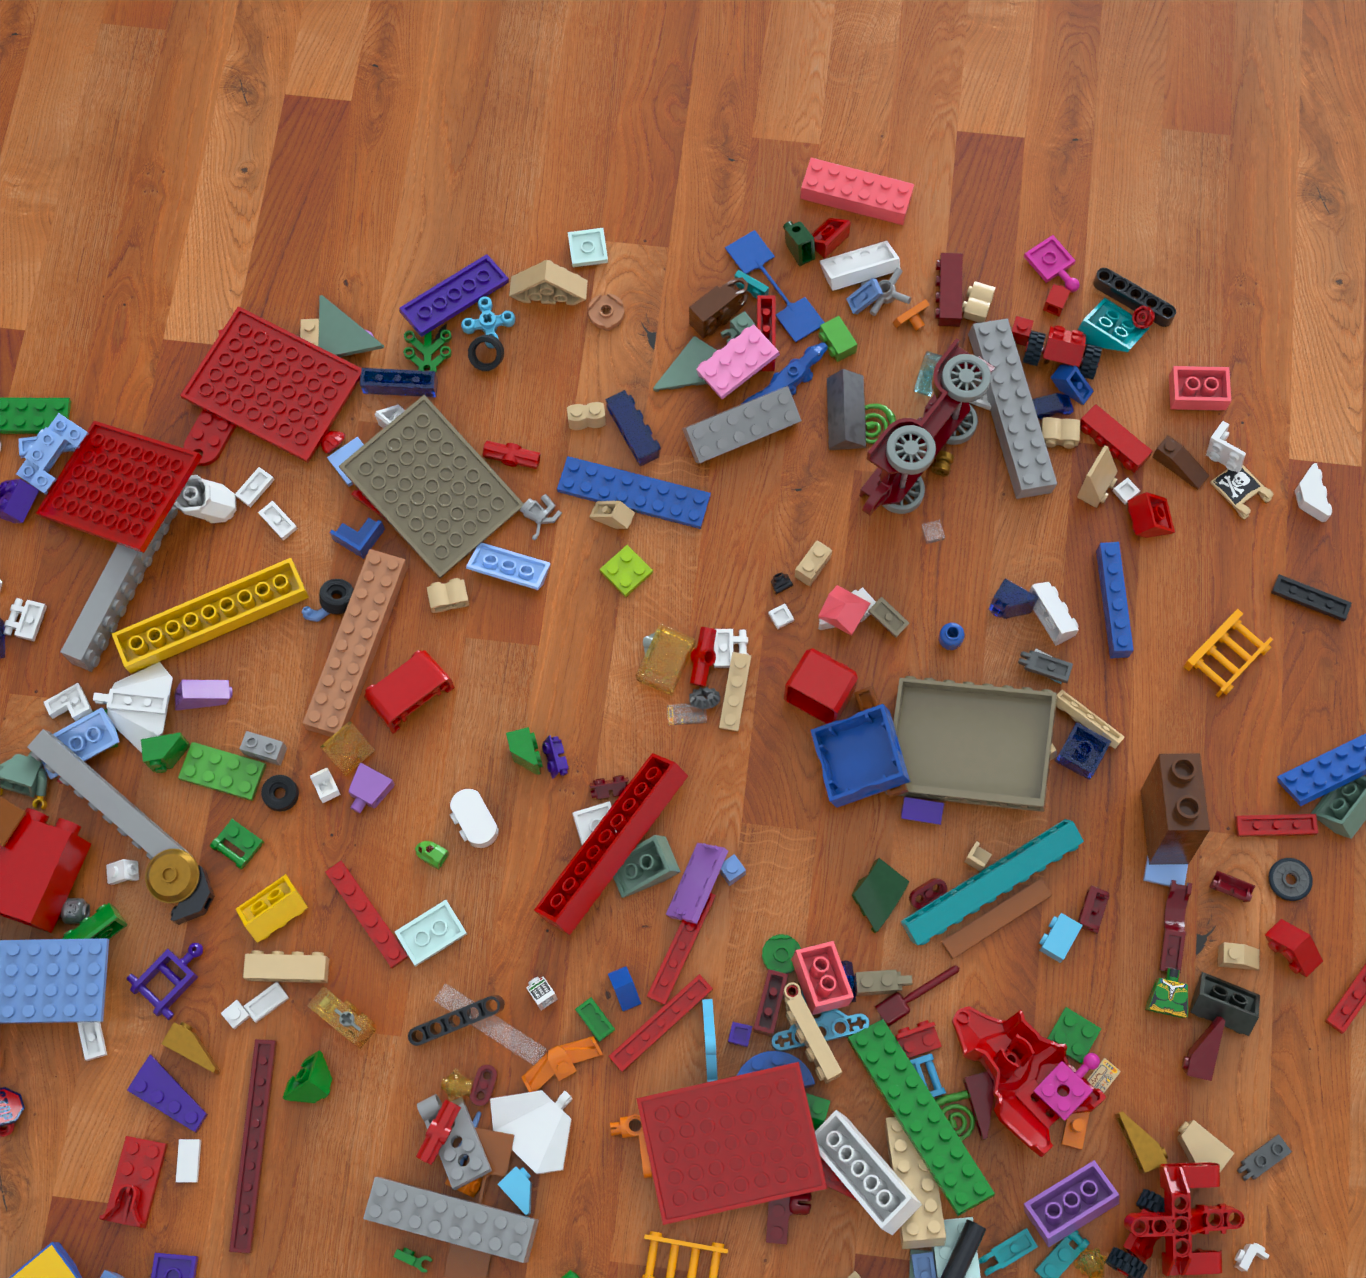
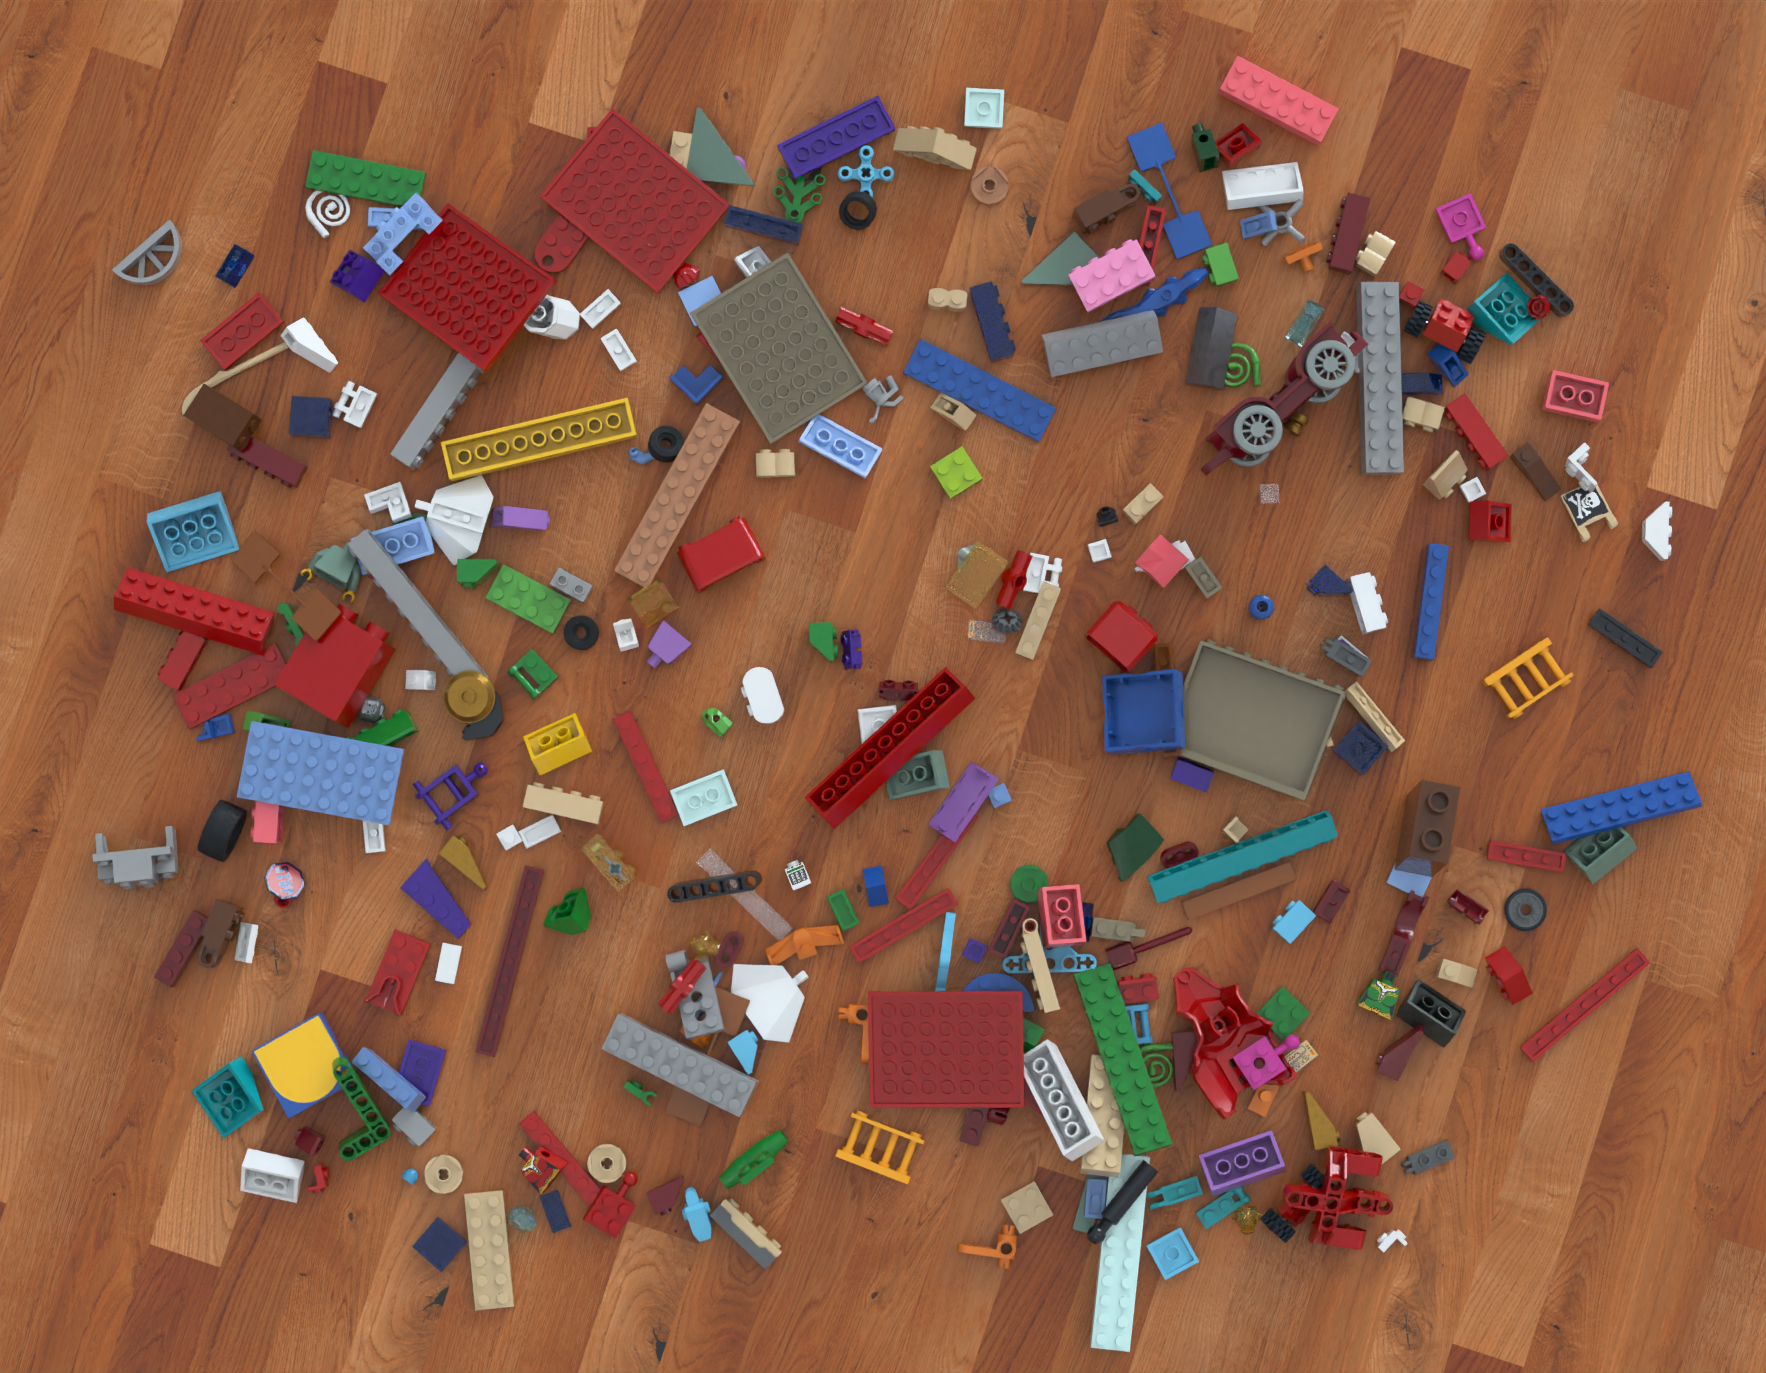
camera: 10 degrees right, 15 degrees up
sand green brick [721,311,756,343] -> none

